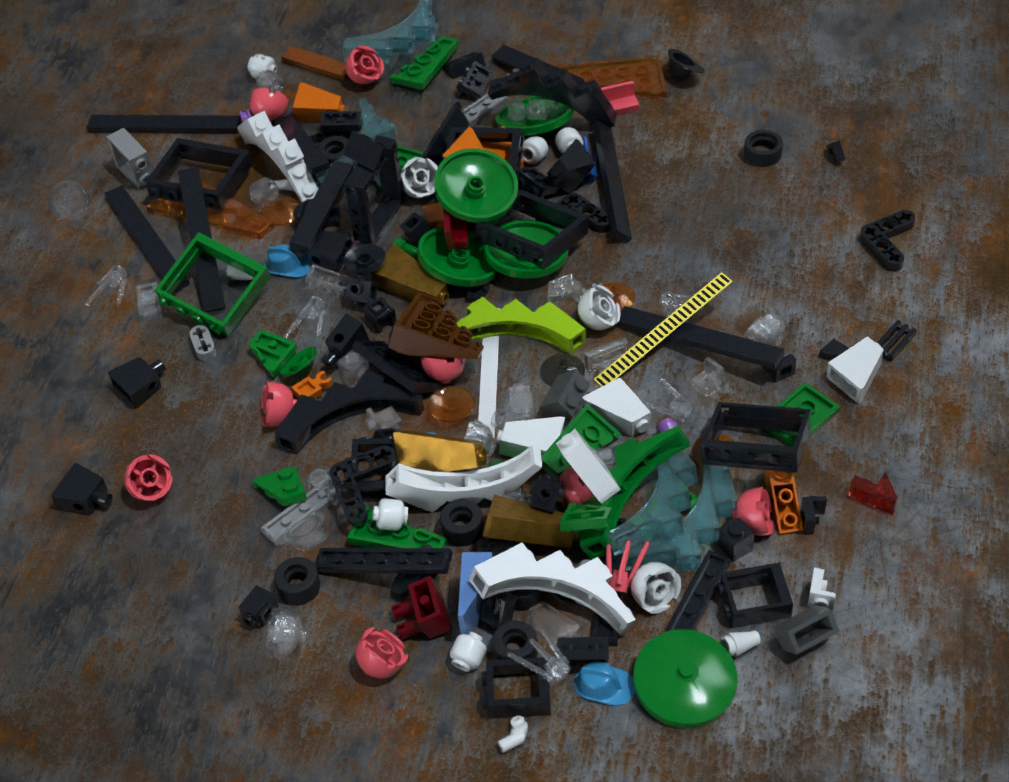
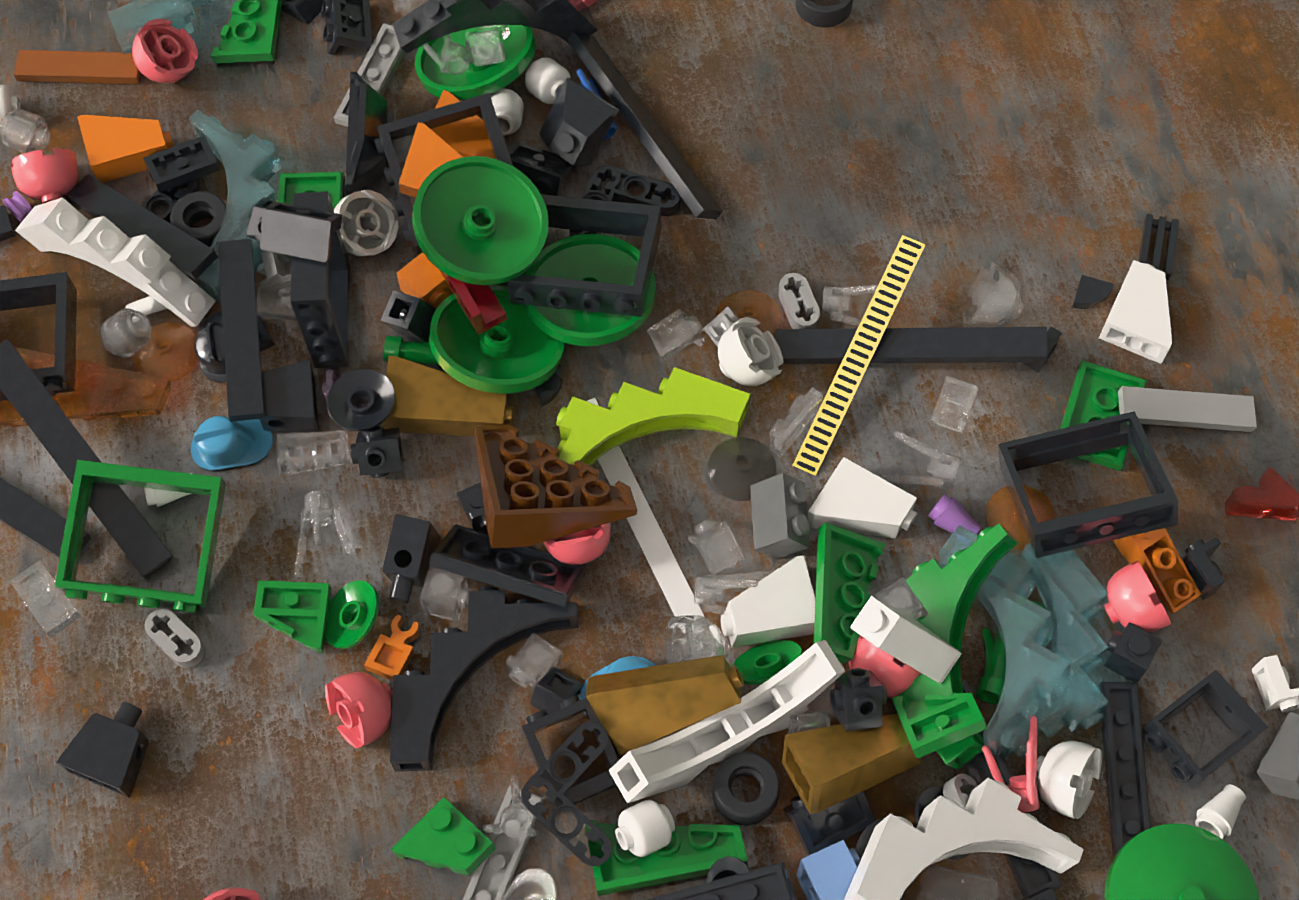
camera: 30 degrees left, 15 degrees up
black window [364,297,397,334] -> none
clear orange dish [429,386,474,423] -> none
black beam [860,210,915,272] -> none
none -> light grey beam [778,273,820,329]
none -> light grey tile [1118,386,1257,432]

